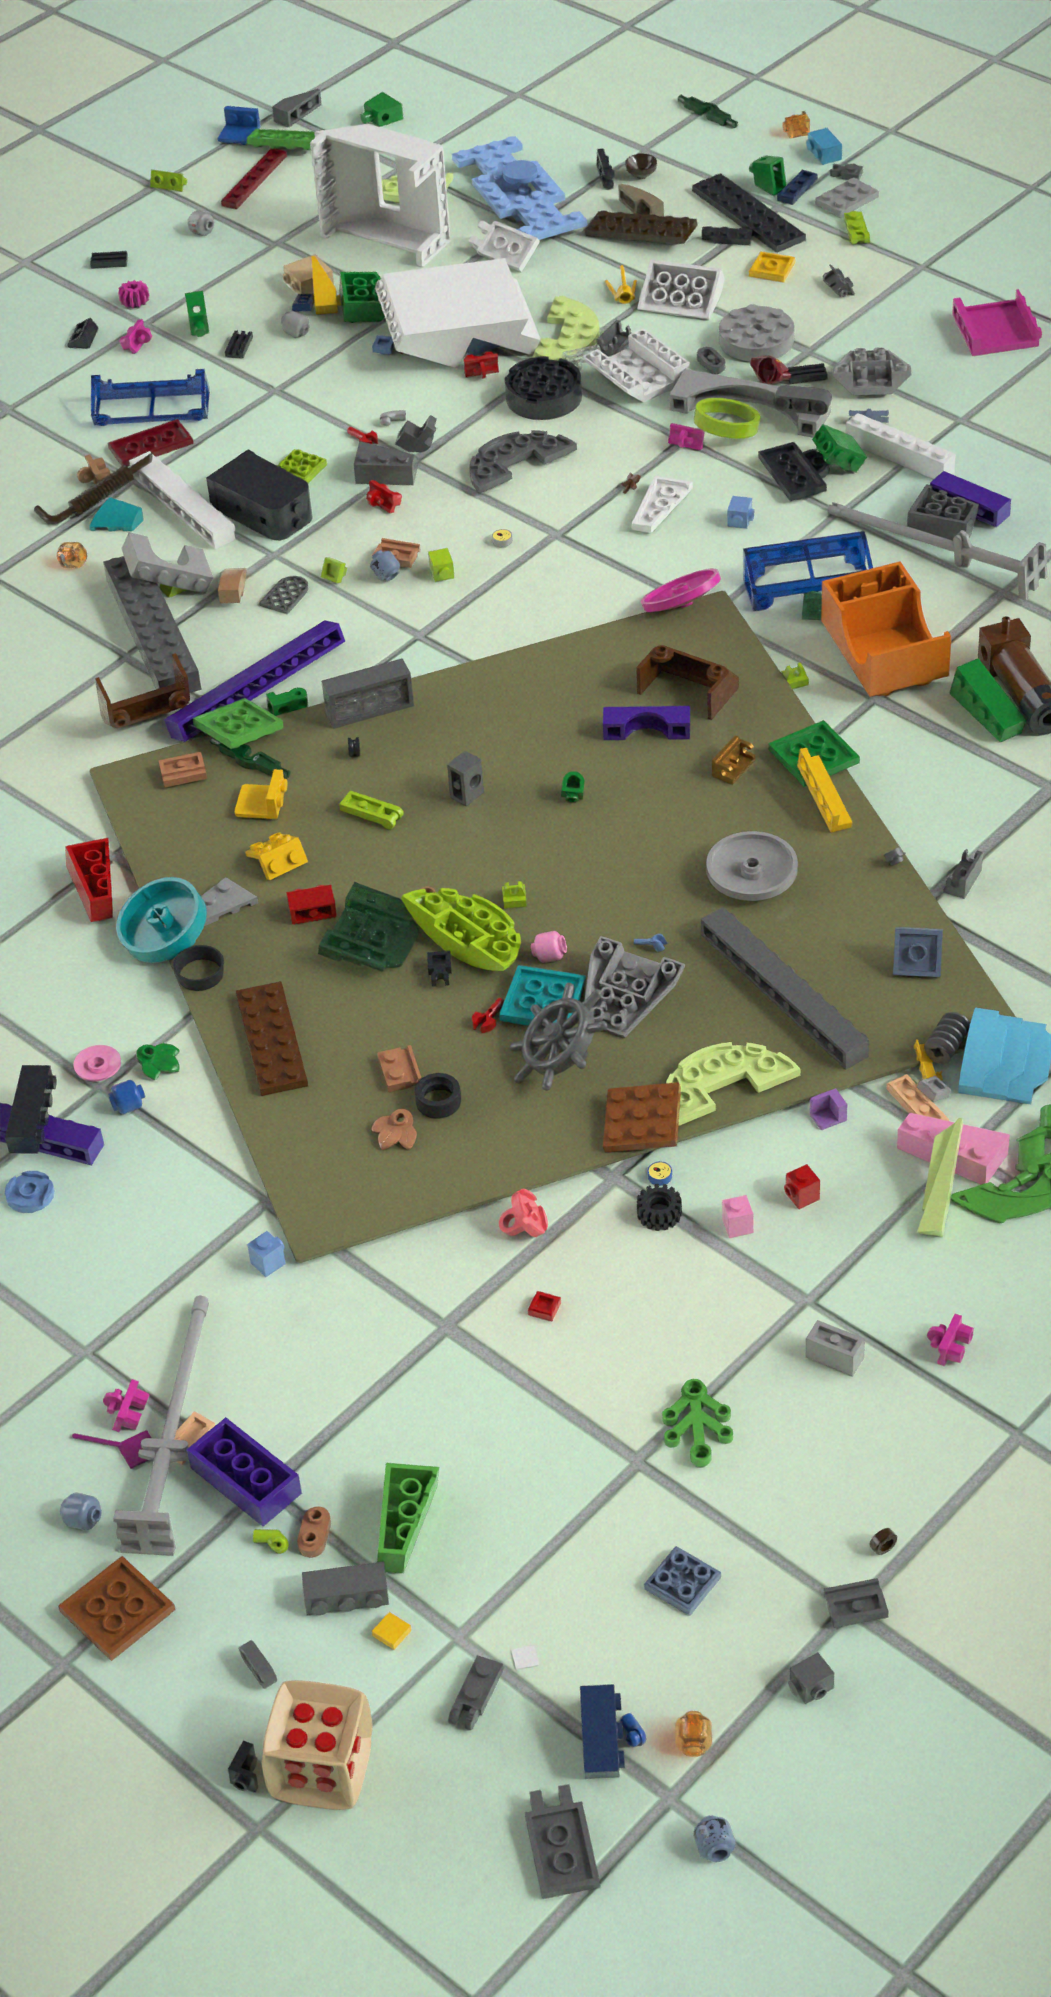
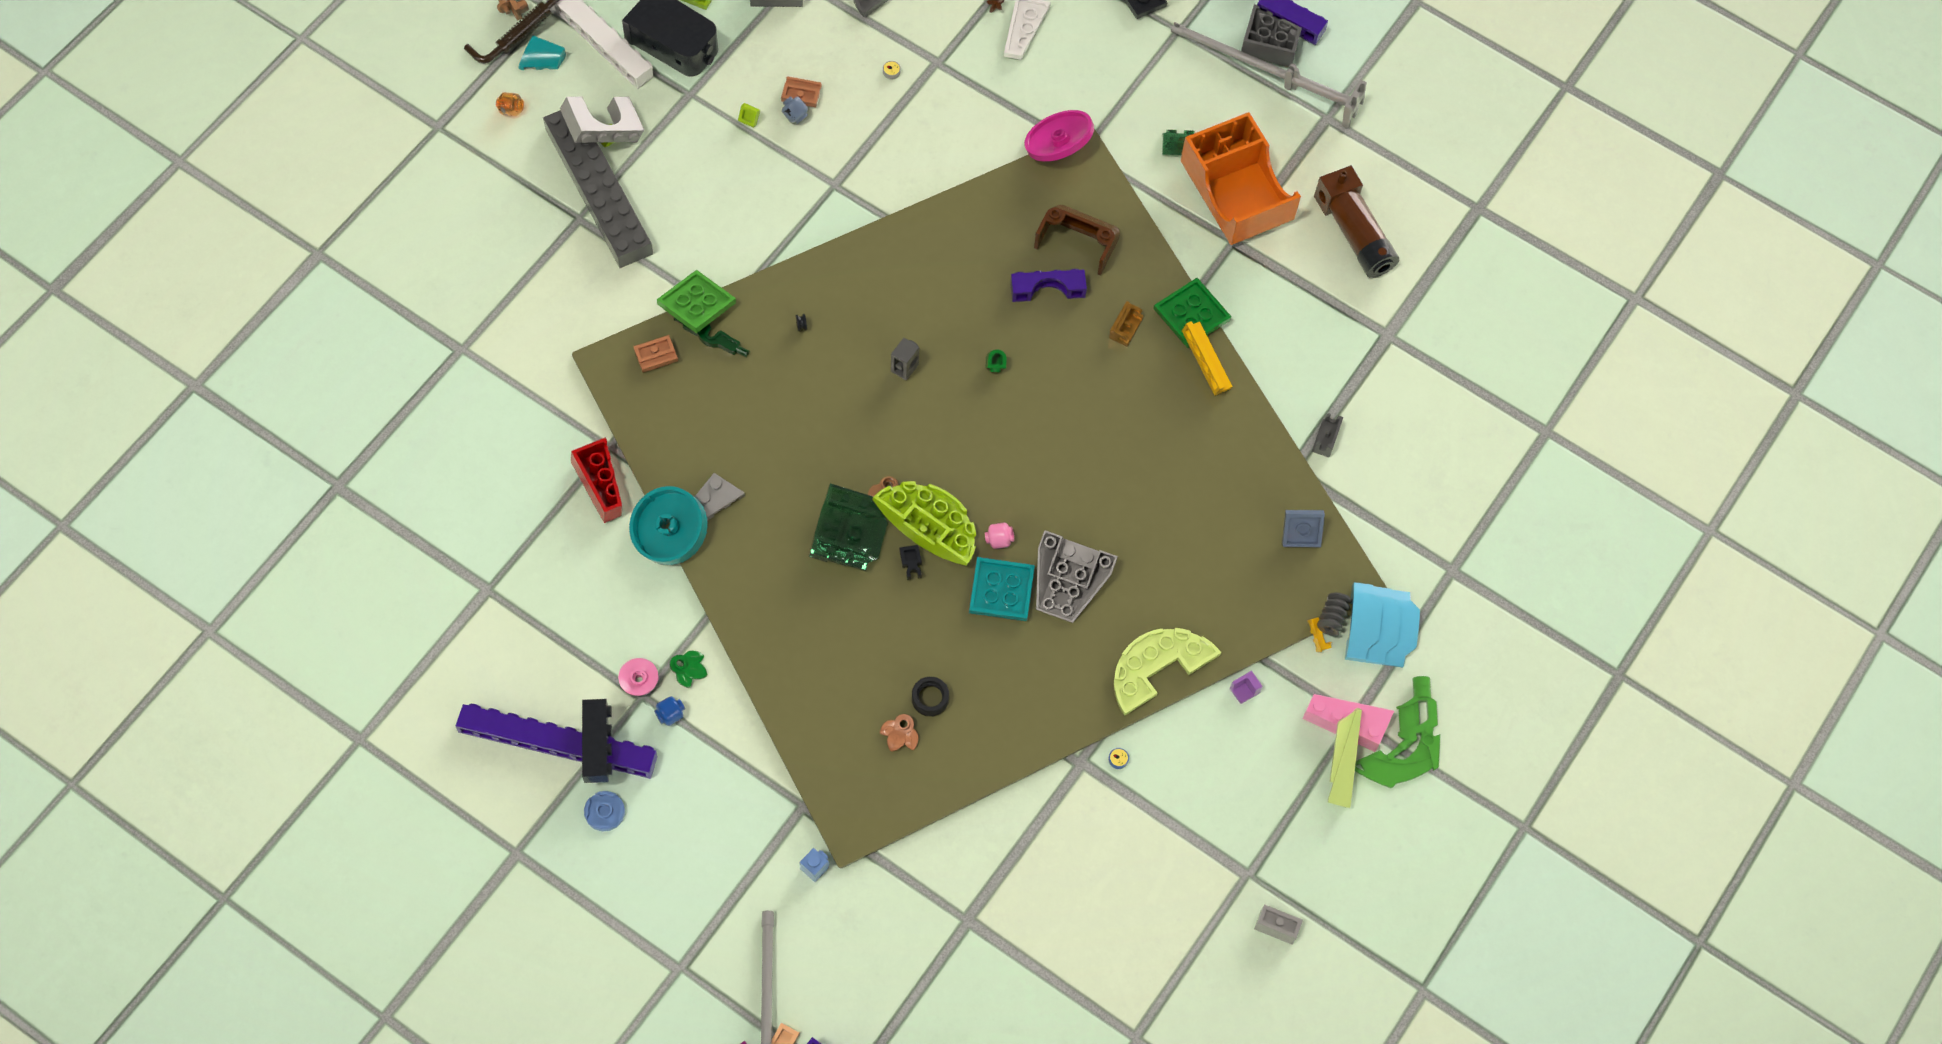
camera: 15 degrees left, 20 degrees up
reddish brown windscreen [95,653,190,728] -> none
dark pink hips [103,1379,150,1432] -> none
dark purple brick [164,620,346,742] -> none
black tyre [173,945,224,991] -> none
medium nougat slope [218,568,247,603] -> none
yellow bracket [234,769,287,819] -> none
reddish brown plate [236,981,308,1096] -> none
yellow bracket [245,833,308,880] -> none
dark grey window [259,576,309,614] -> none
green leg [266,687,308,716] -> none
red brick [286,885,337,925] -> none
dark grey brick [321,658,414,729] -> none
lime plate [339,791,404,830] -> none
red hips [366,480,402,513] -> none
nougat plate [377,1045,421,1092] -> none
lime brick [428,548,455,582] -> none
red bar [472,998,504,1033] -> none
coral tile [499,1189,548,1237] -> none
lime tile [502,881,527,909] -> none
dark grey piece [510,983,608,1091] -> none
red tile [528,1291,561,1322] -> none
dark orange plate [603,1082,681,1152] -> none
medium blue hand [634,934,668,952] -> none
black tyre [636,1184,682,1231] -> none
bright green plant [662,1379,733,1468] -> none
dark grey brick [701,907,869,1070] -> none
light grey dish [706,831,798,901] -> none
bright pink brick [722,1195,753,1238] -> none
medium blue brick [727,496,754,529] -> none
clear blue windscreen [743,531,873,611] -> none
lime tile [781,663,809,689] -> none
red brick [784,1164,820,1209] -> none
dark grey plate [884,847,906,866] -> none
light nougat tile [887,1074,949,1121] -> none
light grey tile [917,1076,952,1102] -> none
dark pink hips [927,1314,974,1366] -> none
green wedge [949,658,1026,742] -> none

